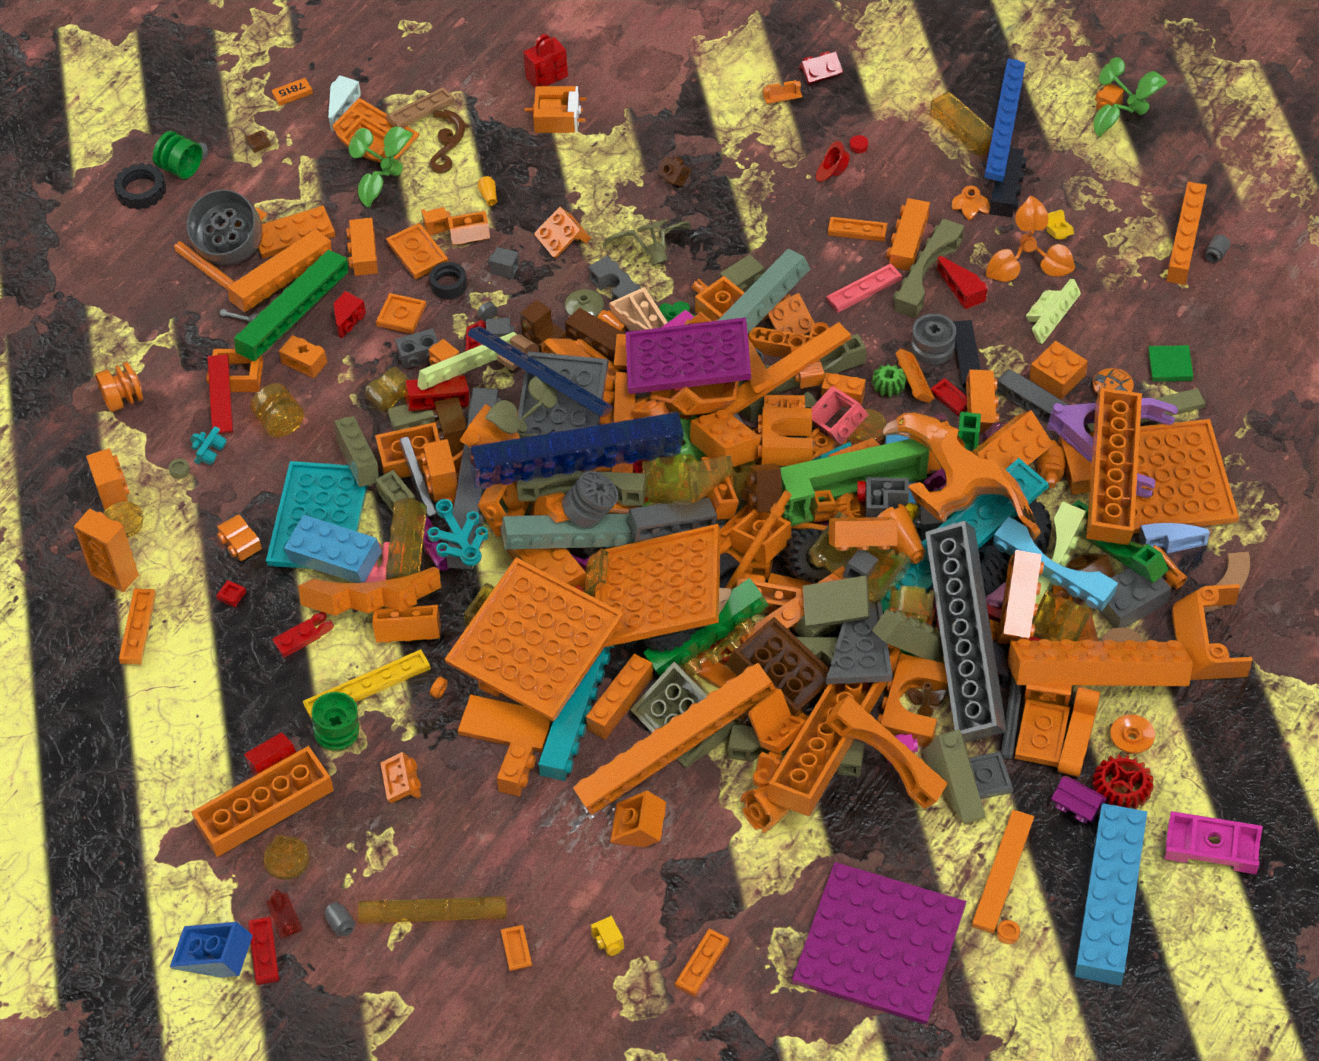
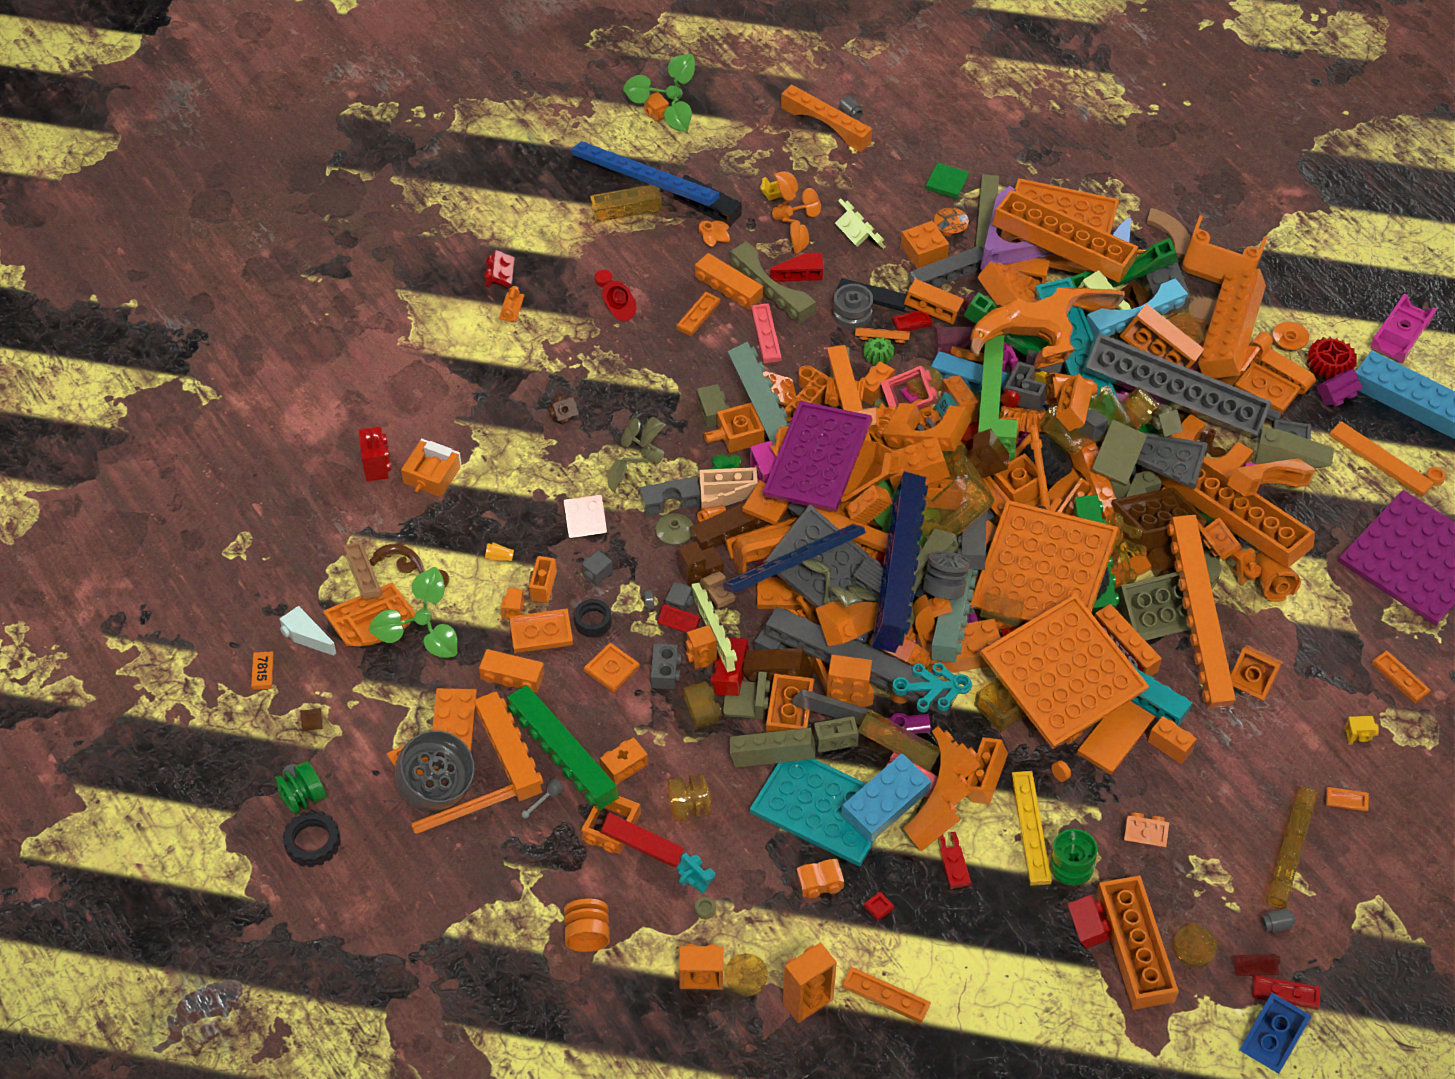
camera: 70 degrees left, 0 degrees up
red slope [333,291,366,338] -> none

